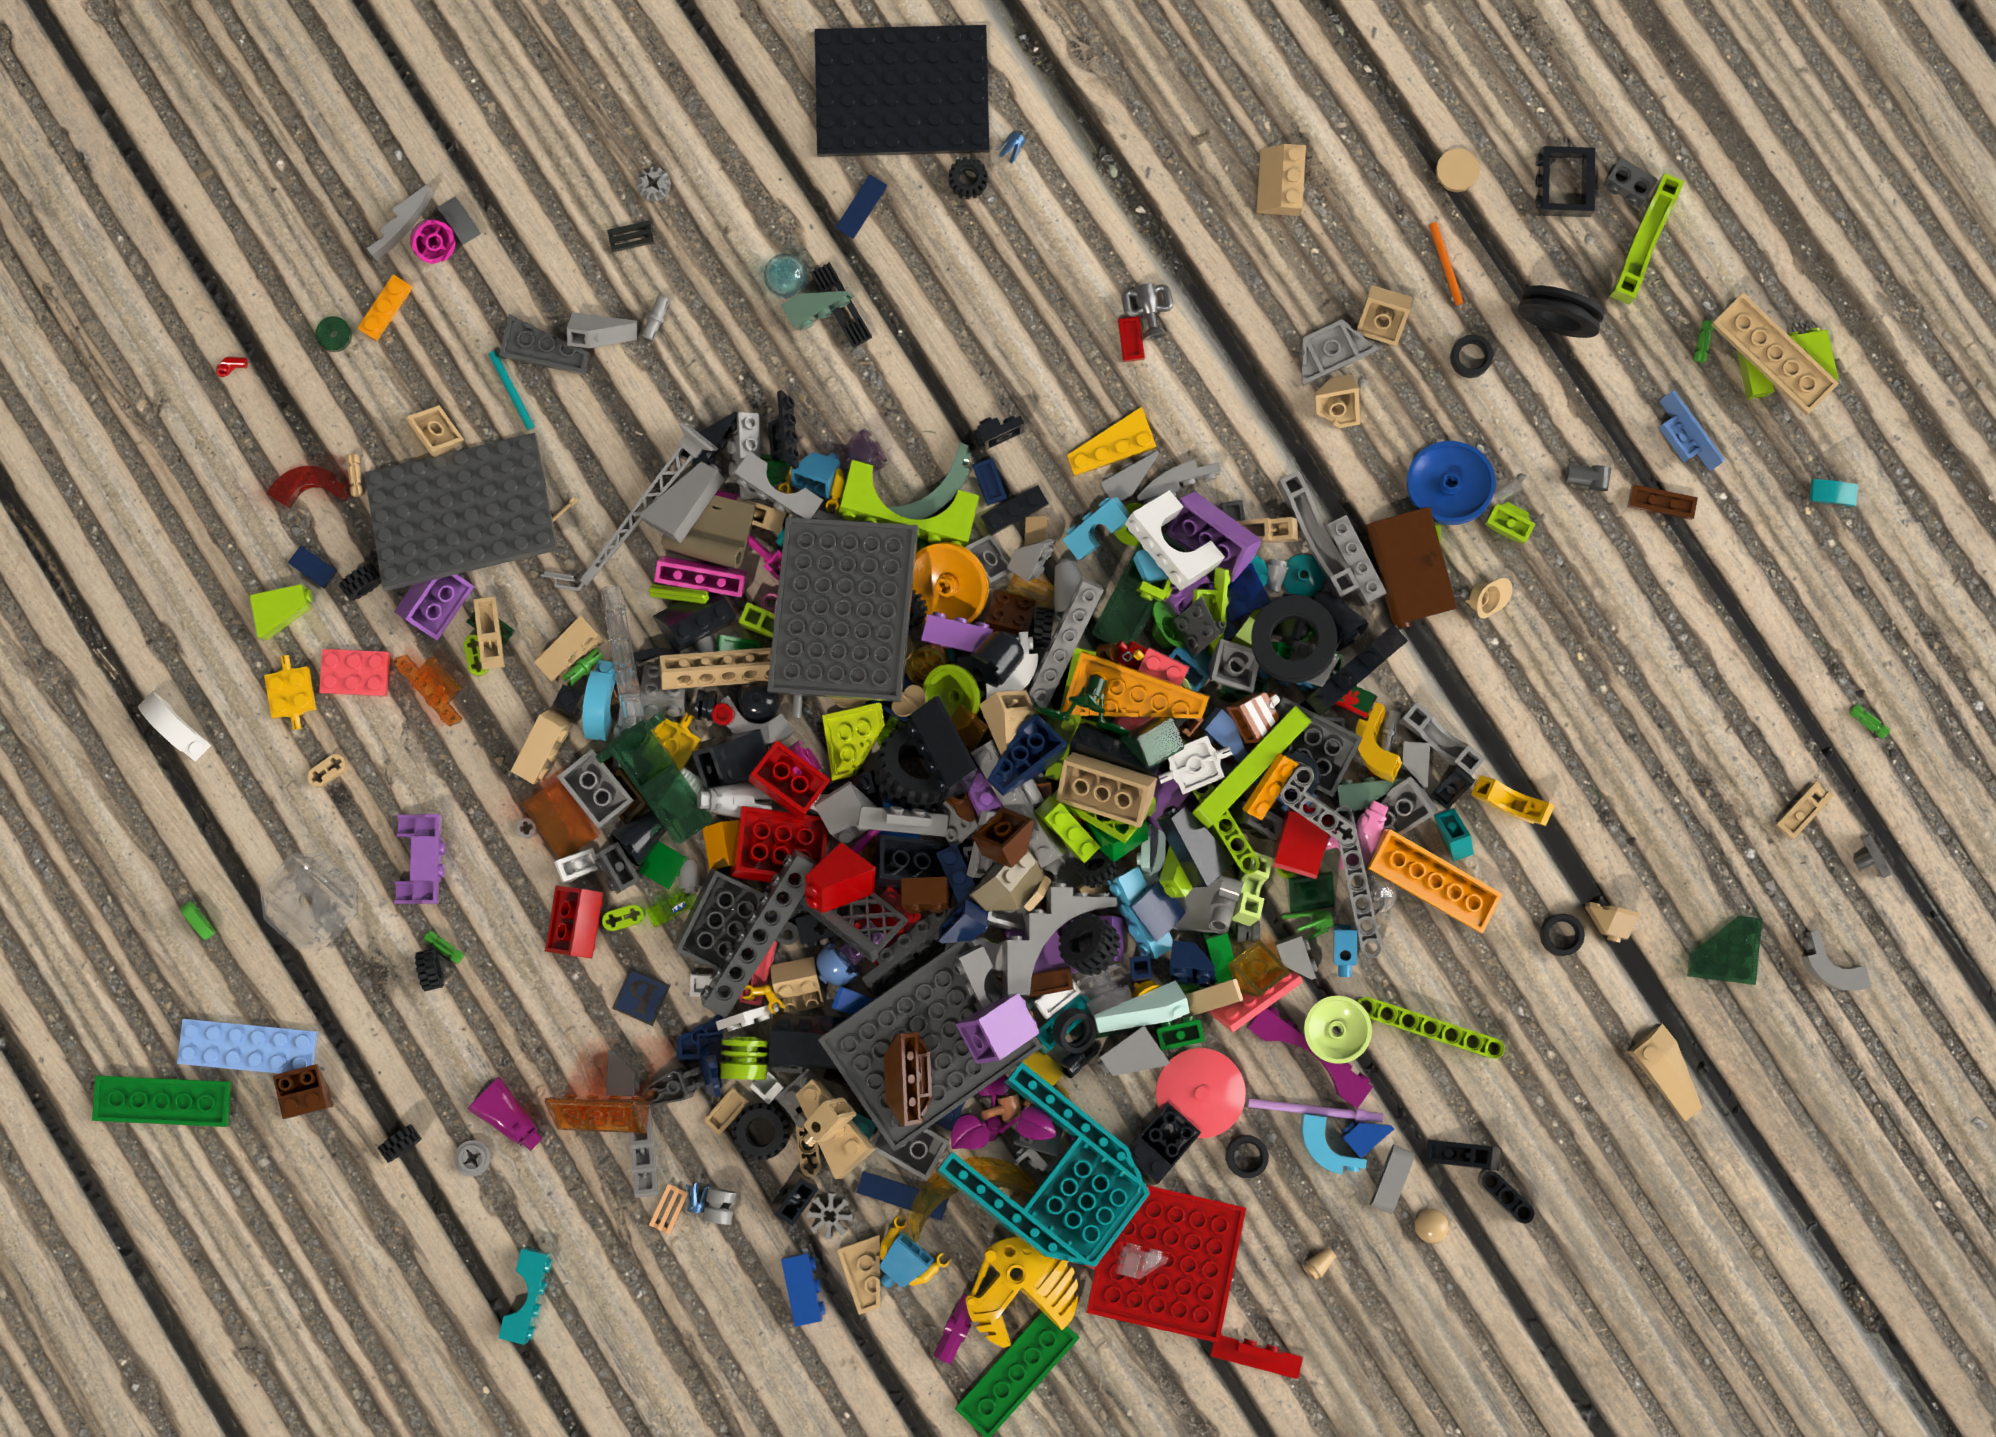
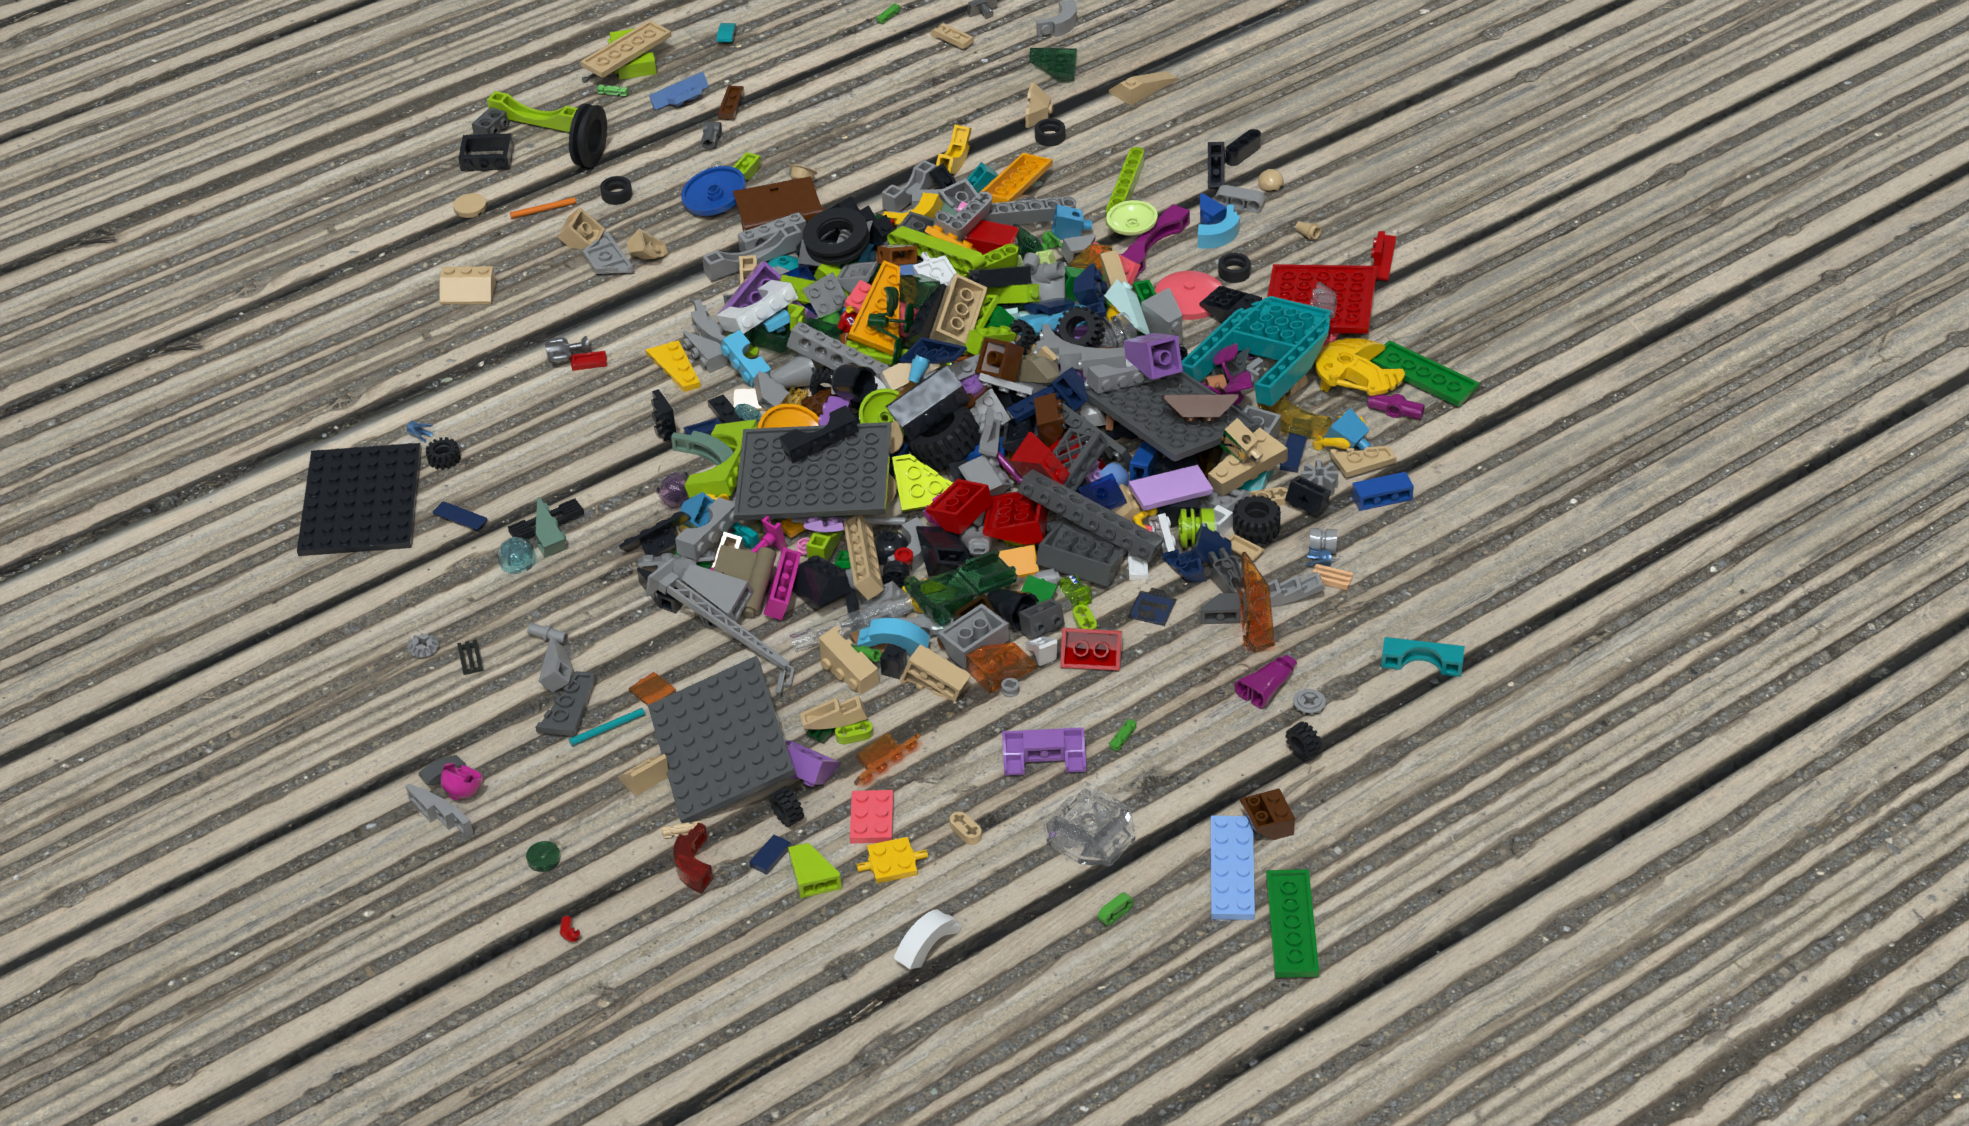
camera: 90 degrees left, 40 degrees down
light orange plate [357,275,413,341] -> none
black tyre [415,948,444,991] -> none
lime axle [648,584,709,604] -> none
lavender bar [1248,1098,1383,1123] -> none
none -> clear orange piece [629,672,676,706]
none -> clear light blue gear [734,403,762,423]
none -> black arch [779,405,859,463]
none -> medium azure cone [908,355,930,383]
none -> clear blue plate [1078,473,1127,510]
none -> lavender tile [1128,465,1213,511]

